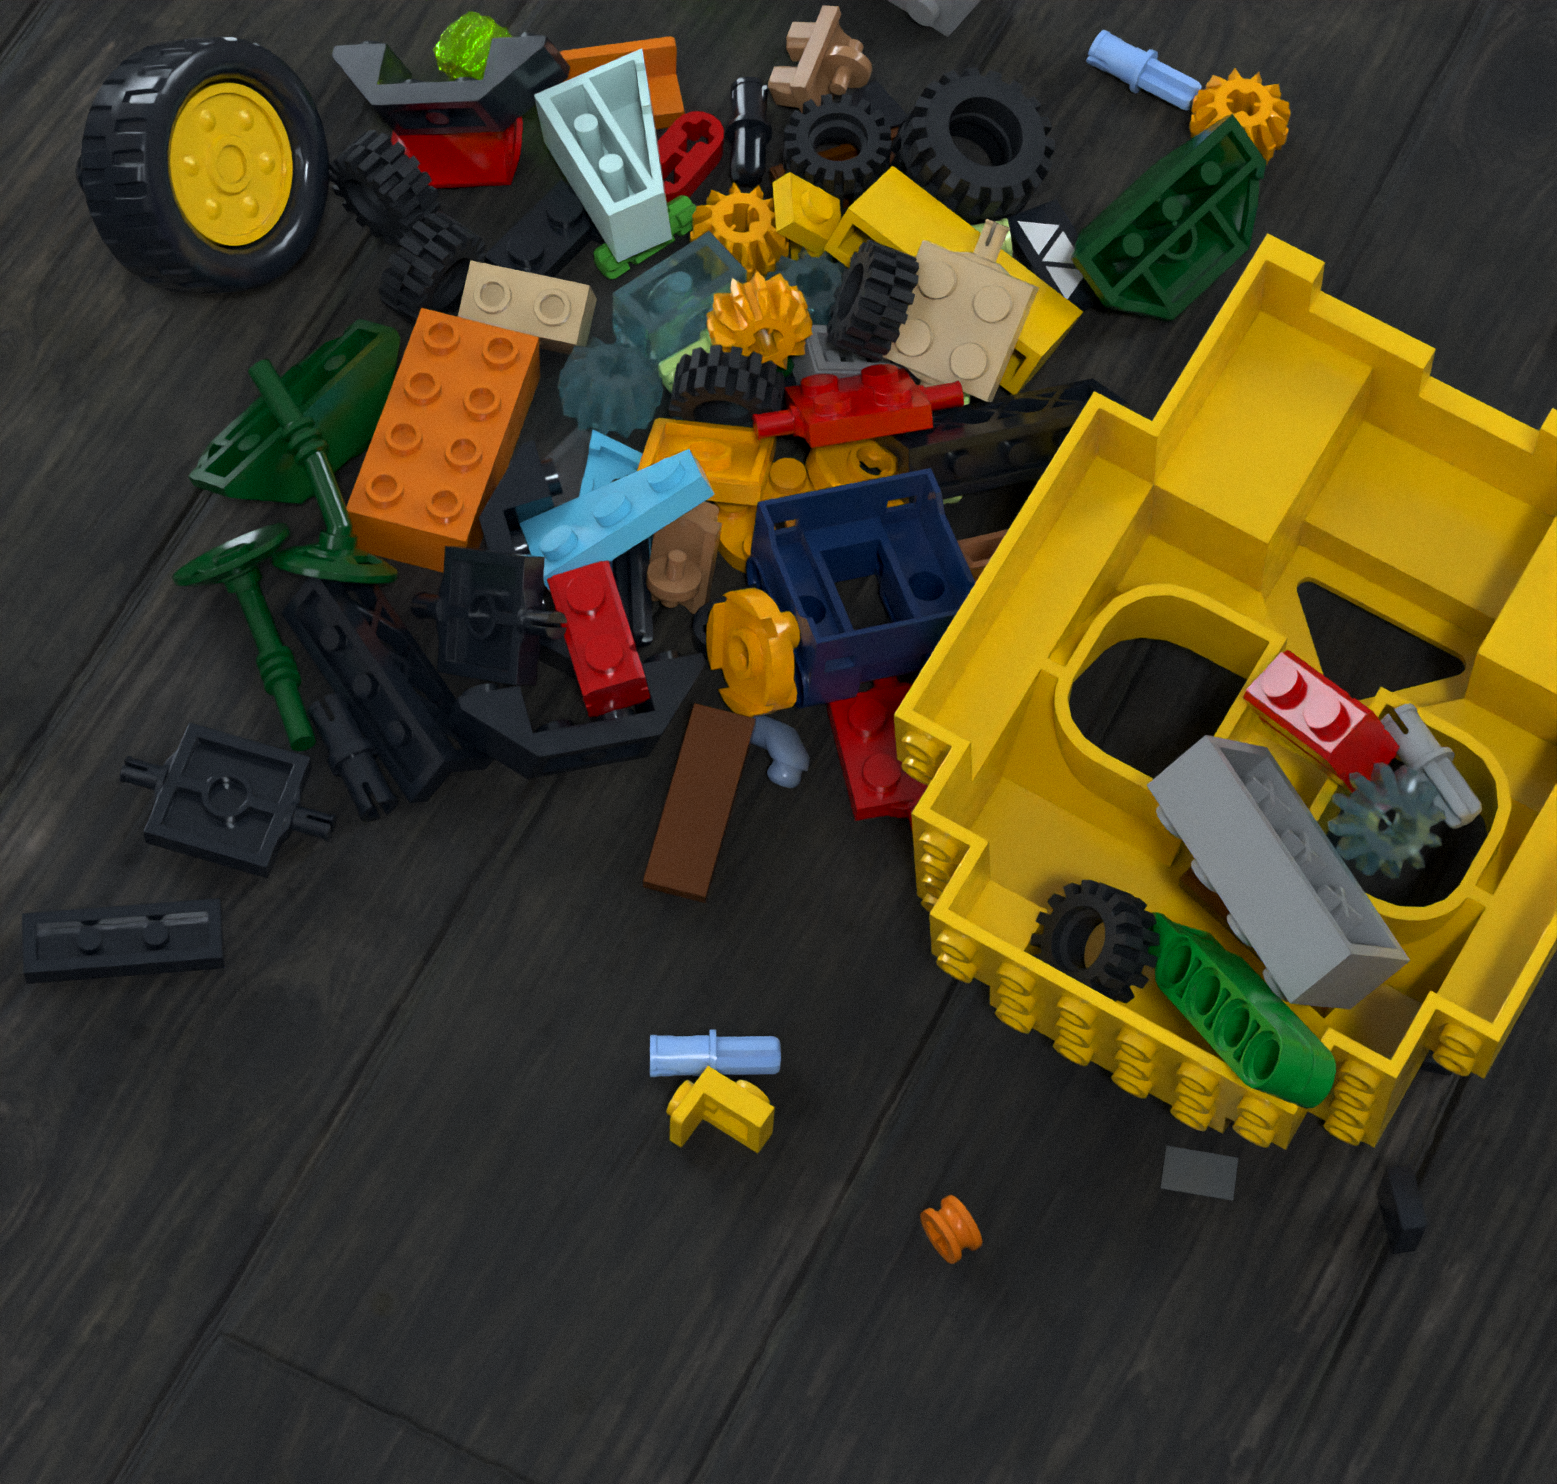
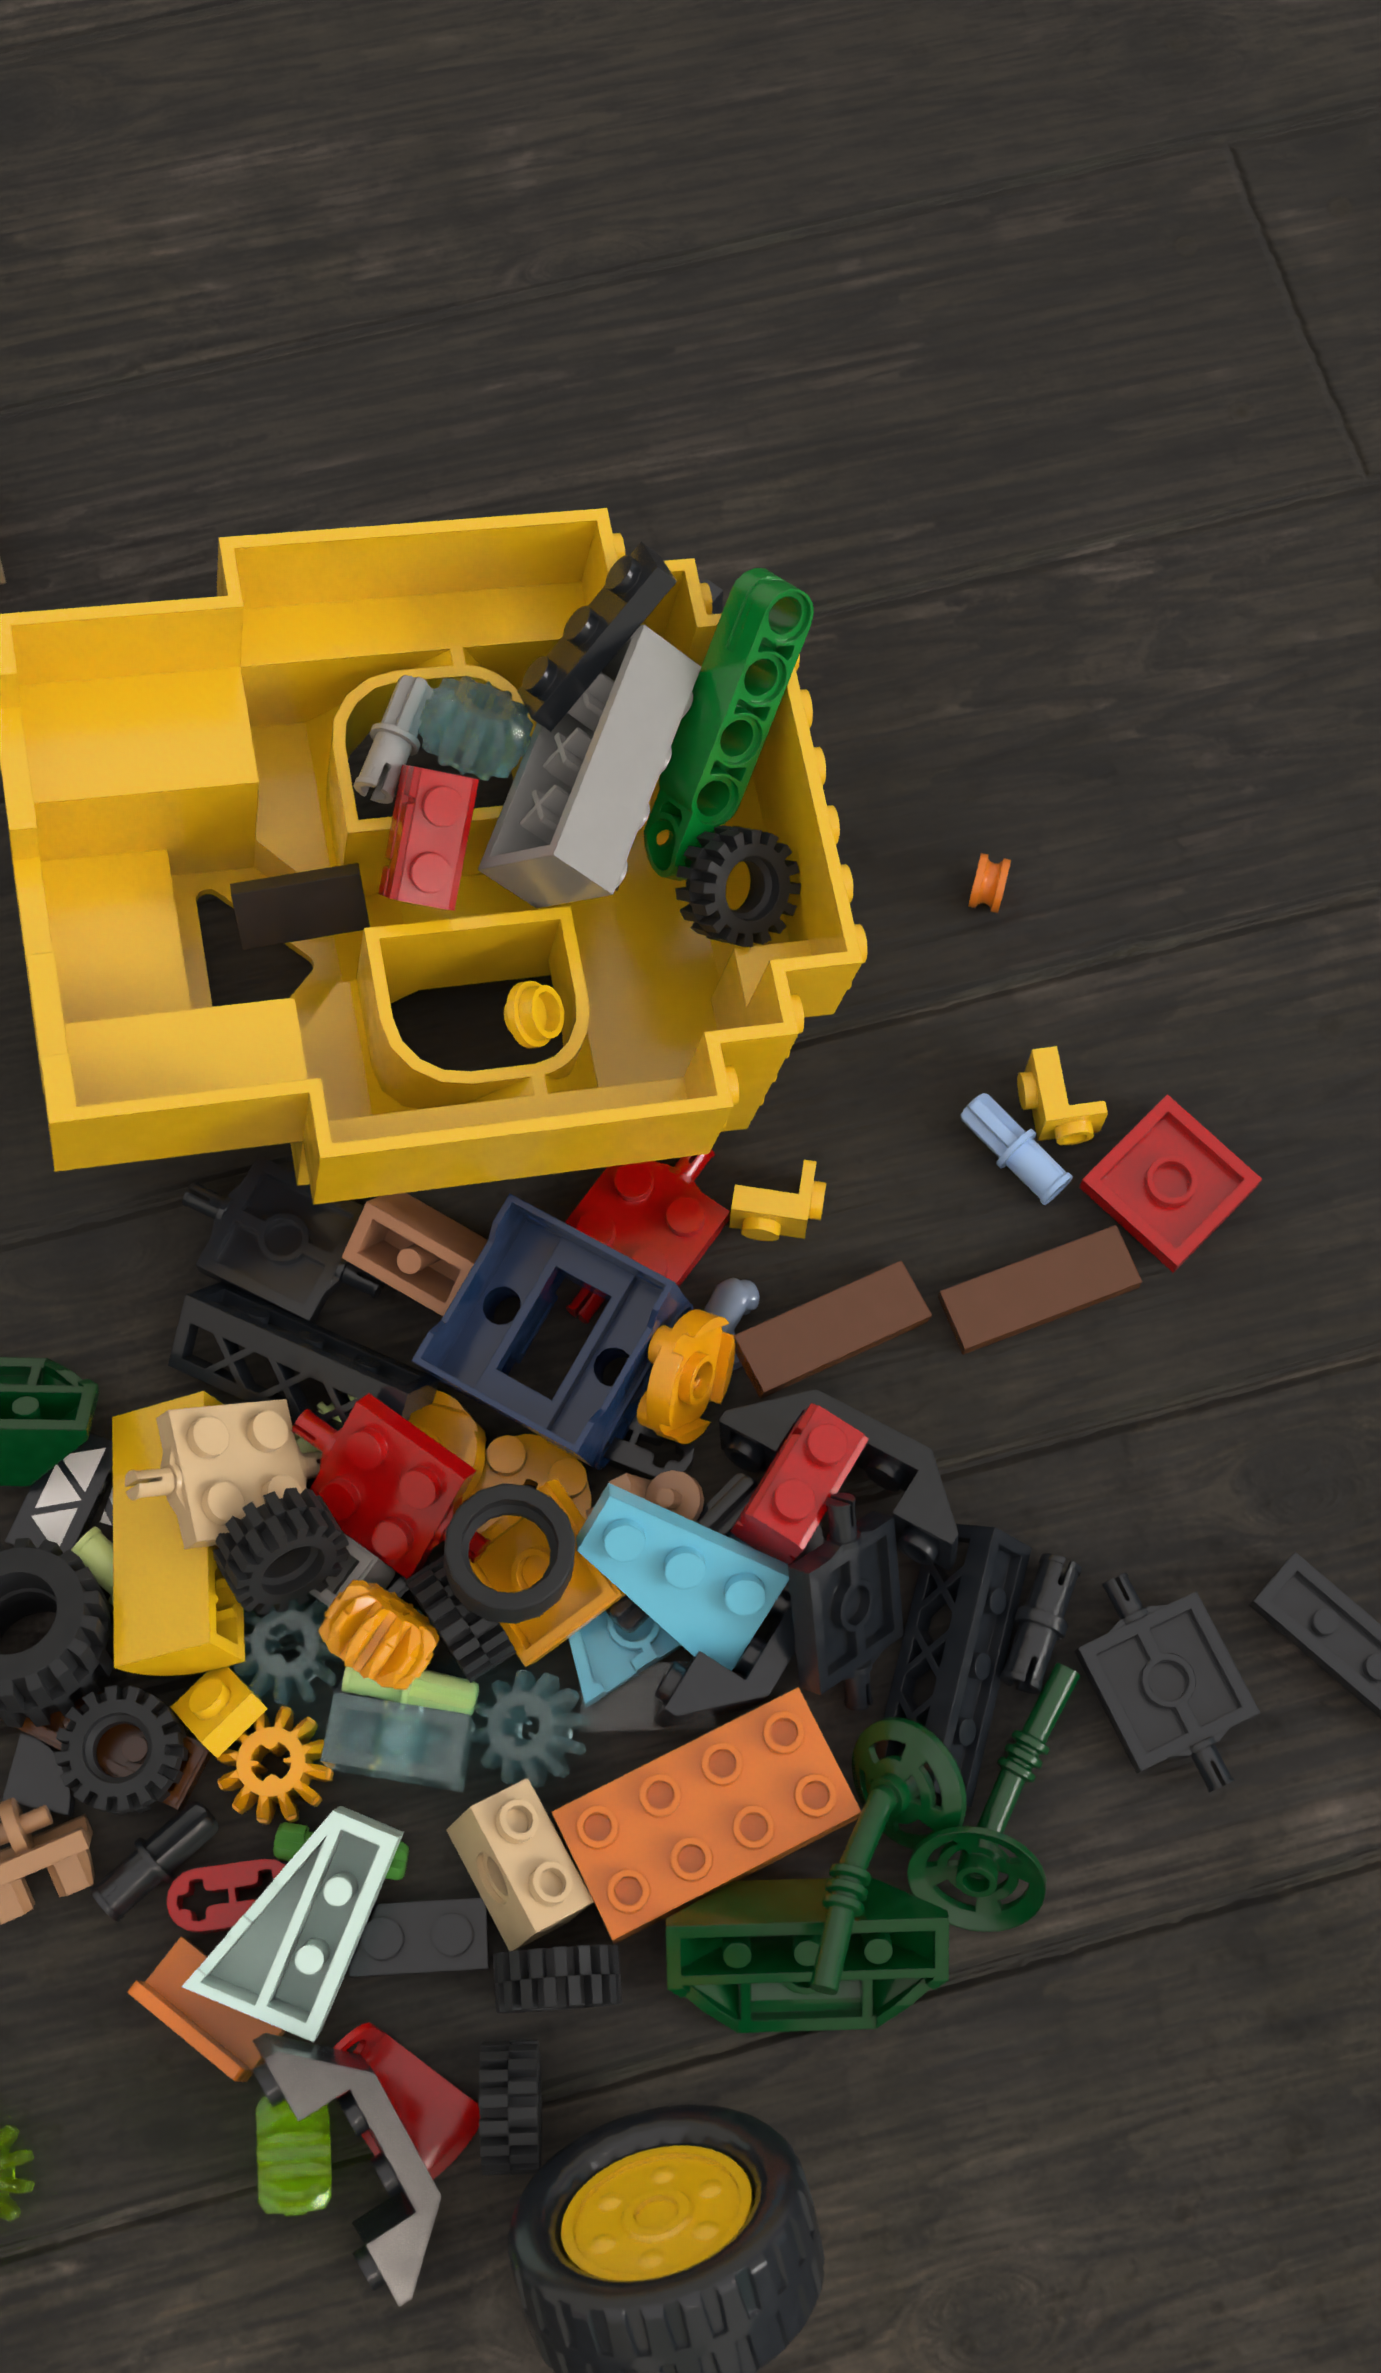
camera: 130 degrees left, 10 degrees up
none -> black tile [230,863,370,950]
none -> black tyre [444,1483,576,1624]
none -> yellow plate [504,981,564,1048]
none -> black plate [518,541,677,732]
none -> yellow bracket [730,1159,826,1241]
none -> reddish brown tile [938,1225,1142,1355]
none -> red plate [1079,1094,1262,1273]

